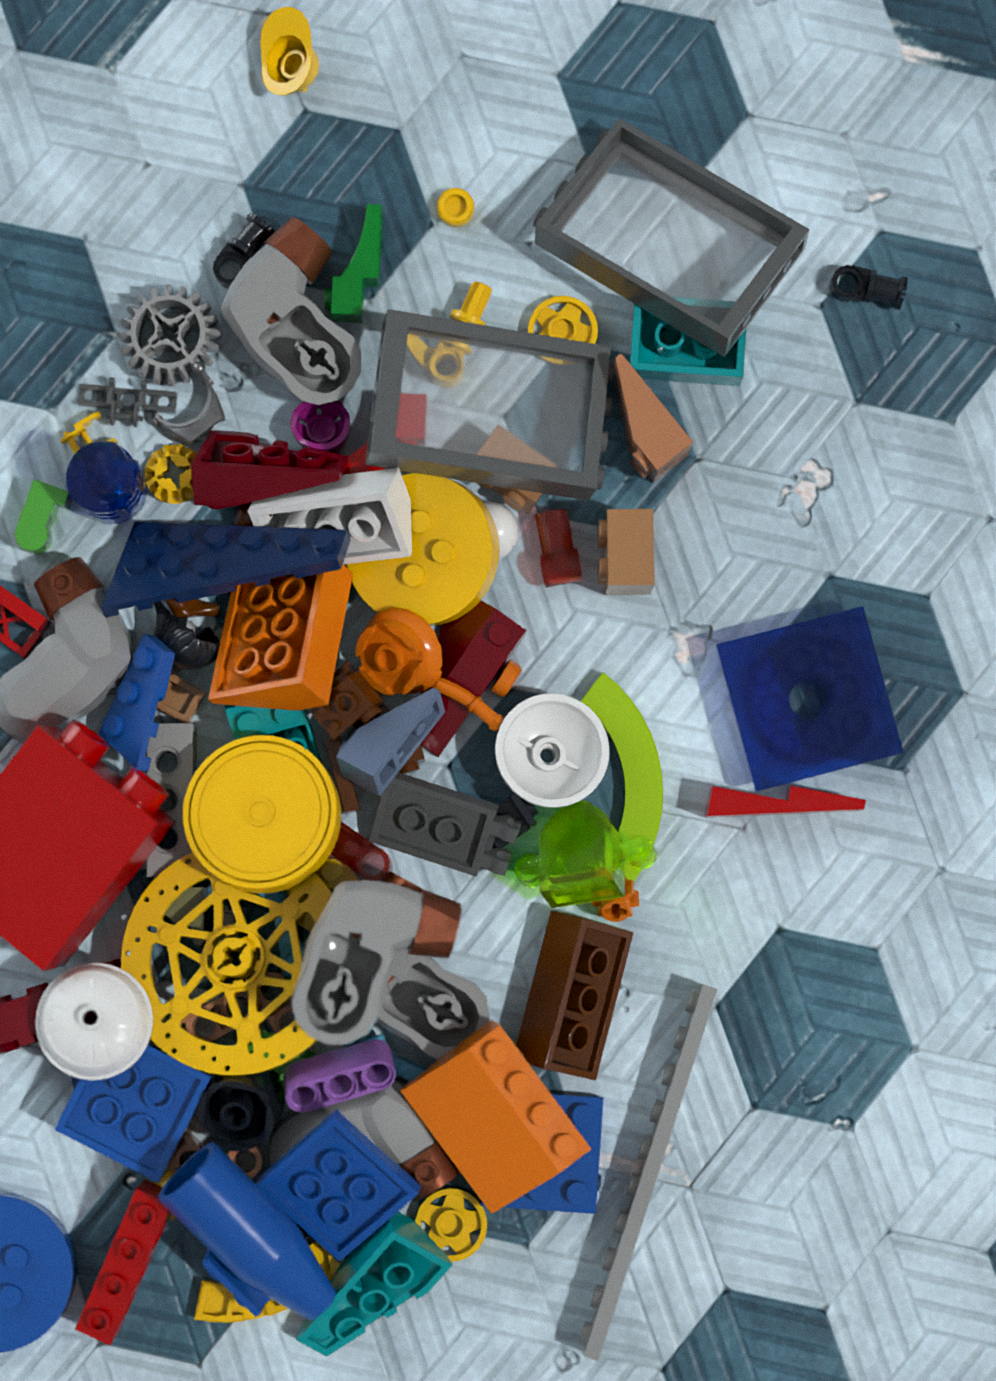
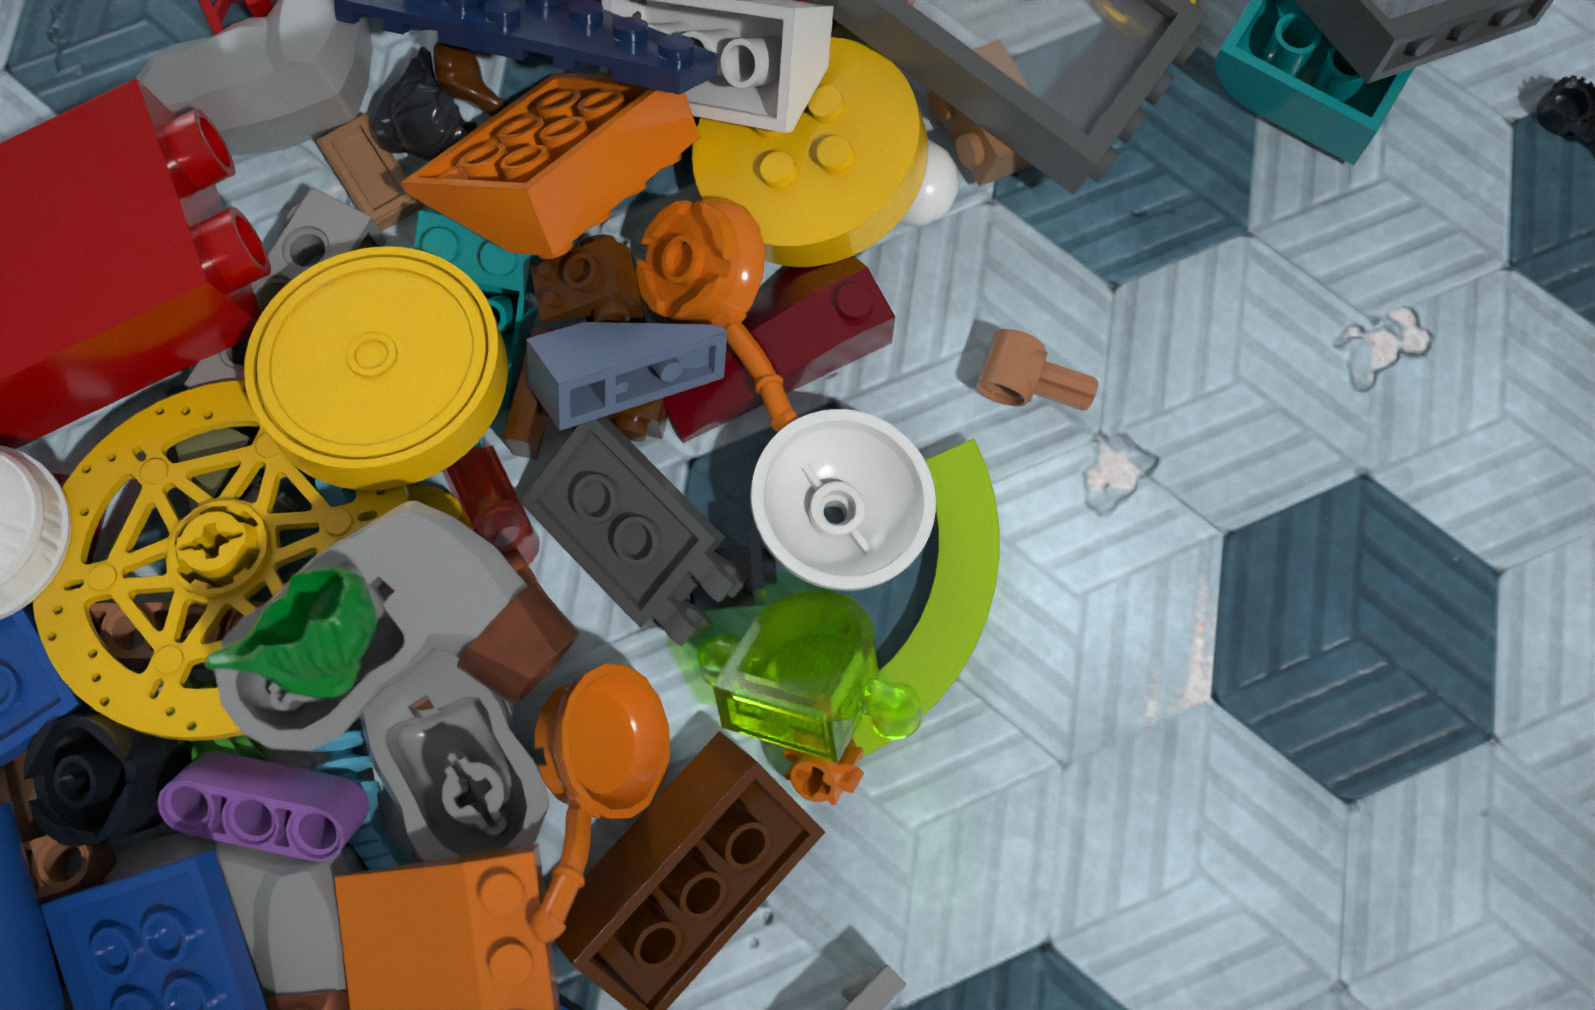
camera: 30 degrees right, 10 degrees down
blue wing [98,634,175,772] -> none
orange tile [490,659,522,698] -> none
clear red piece [535,509,583,588] -> none
medium nougat brick [597,509,654,595] -> none
nougat slope [613,353,693,483] -> none
red slope [705,786,866,818] -> none
clear blue piece [716,606,904,792] -> none
none -> green hair [204,566,377,698]
none -> orange piece [531,663,670,943]
none -> nougat axle [976,329,1098,411]

